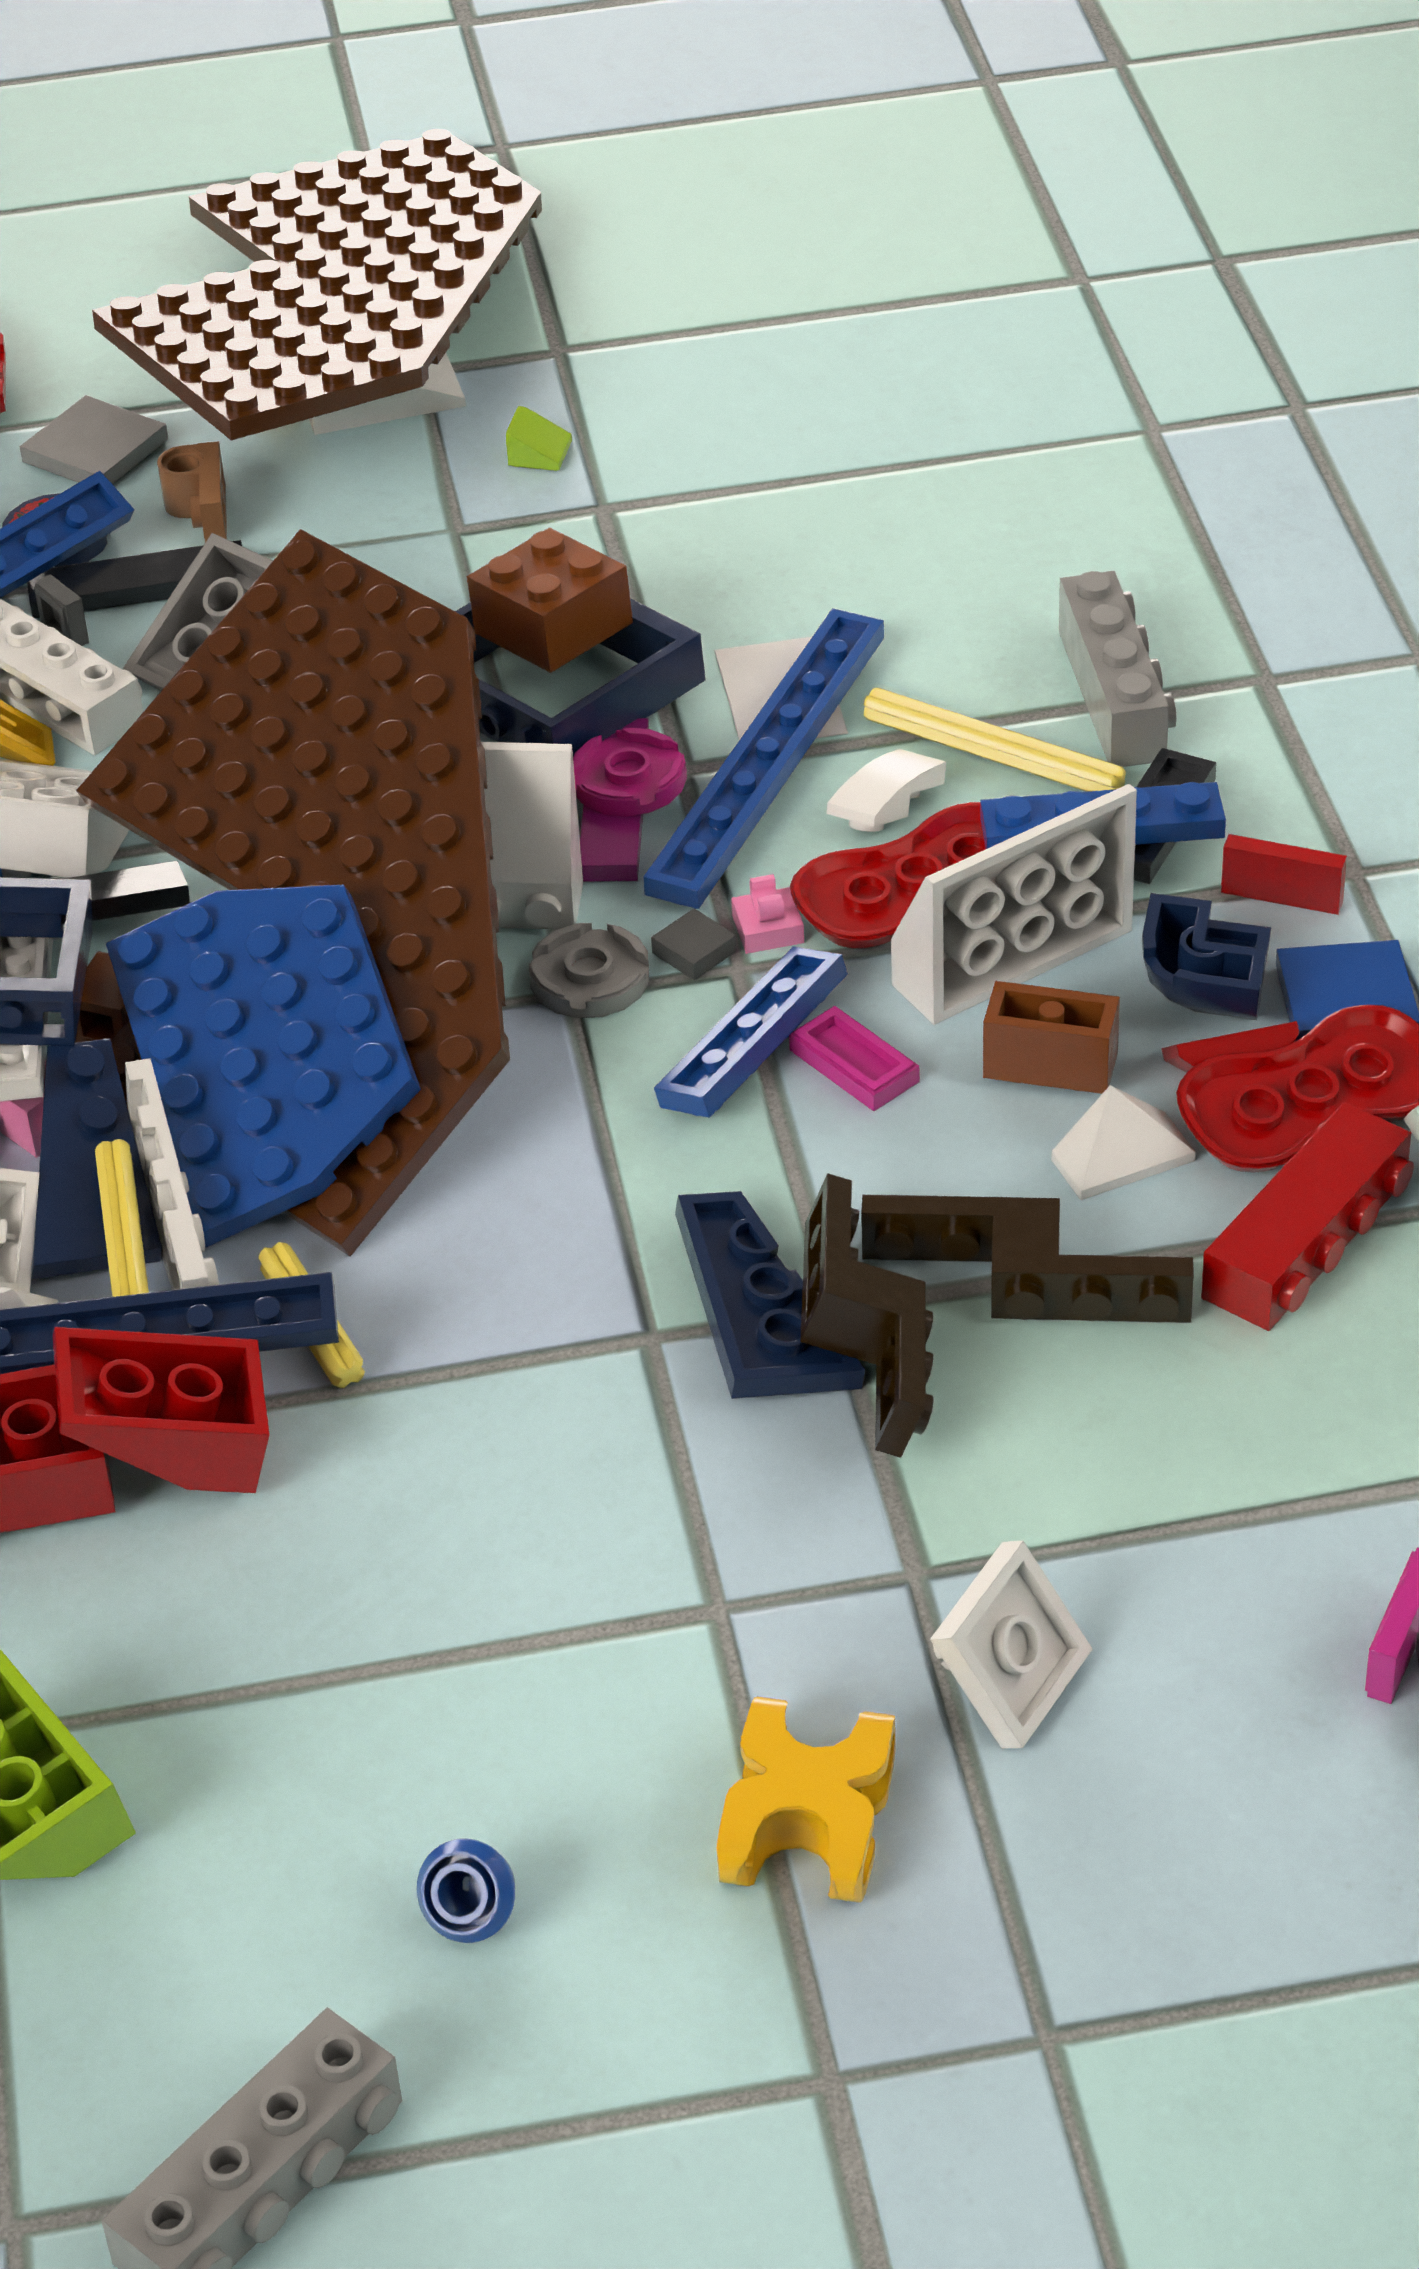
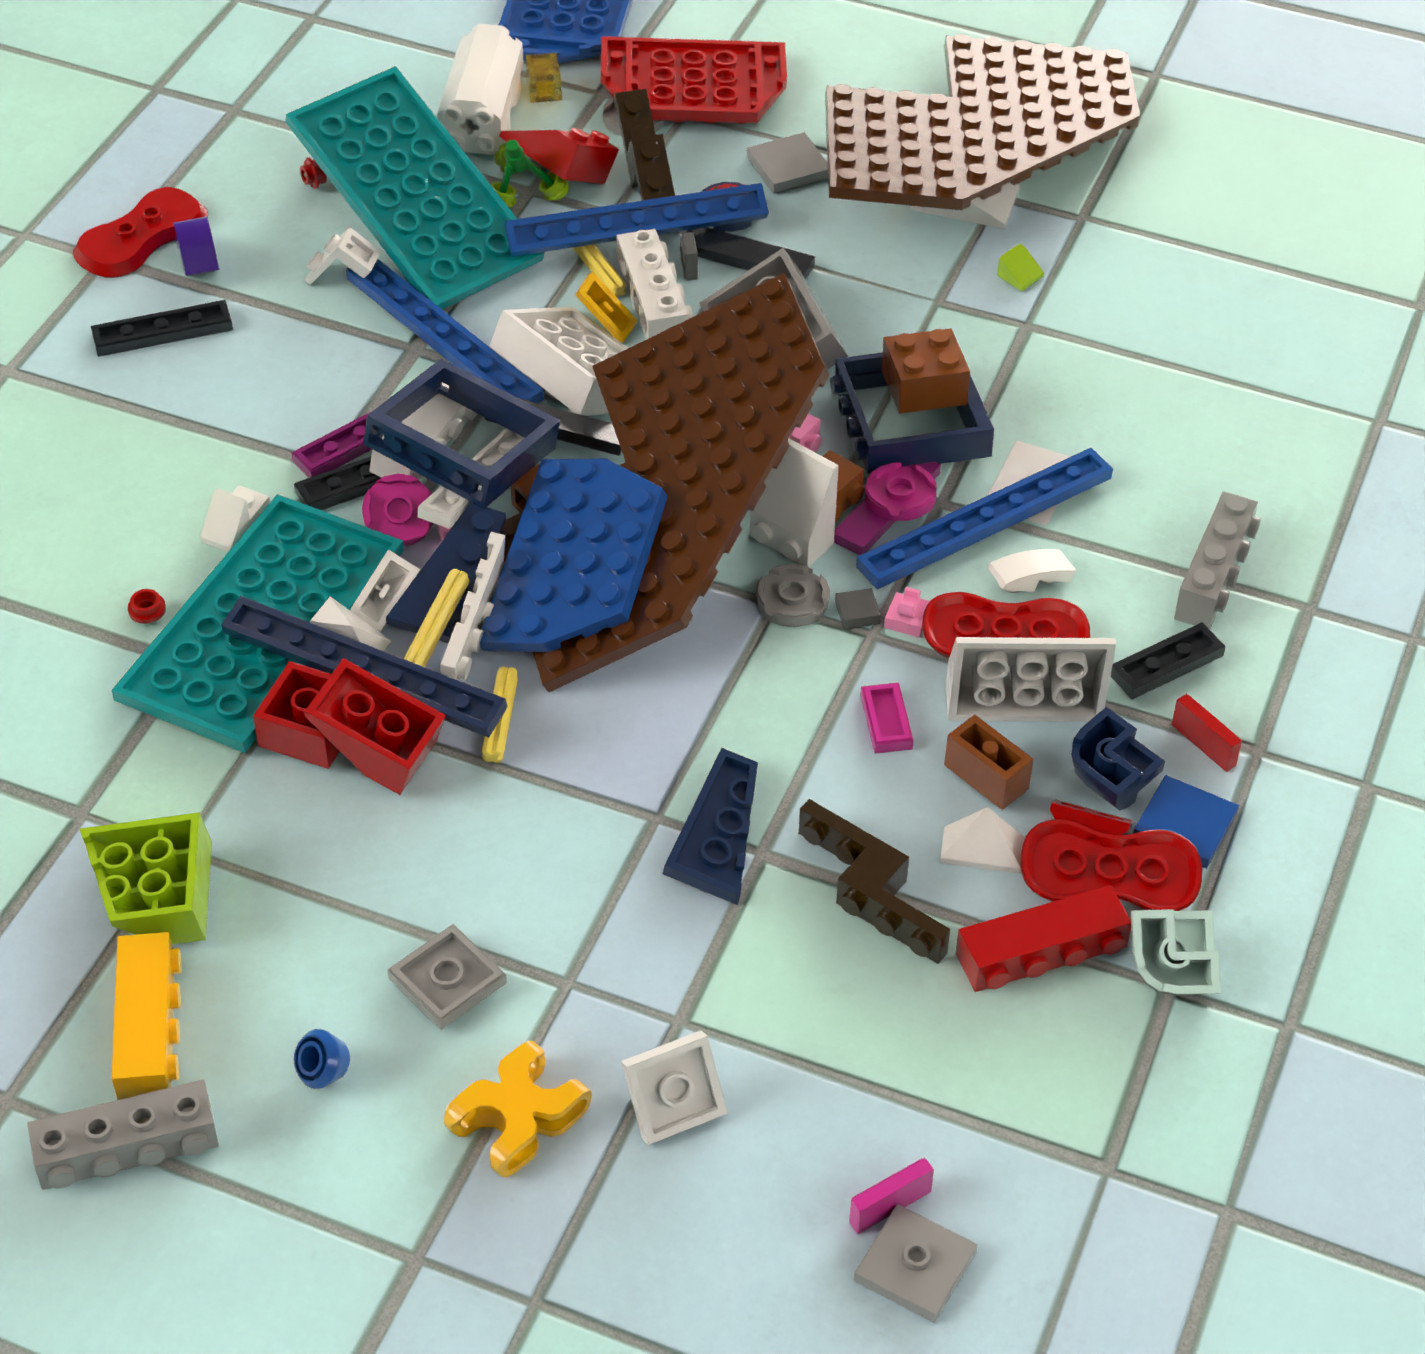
camera: 30 degrees right, 5 degrees up
medium nougat plate [157,441,227,543] -> none
blue plate [654,946,848,1118] -> none
dark brown bracket [800,1173,934,1458] -> none
light yellow axle [863,688,1126,792] -> none
blue plate [980,782,1226,849] -> none
none -> yellow brick [112,932,182,1100]
none -> light grey plate [387,924,507,1030]

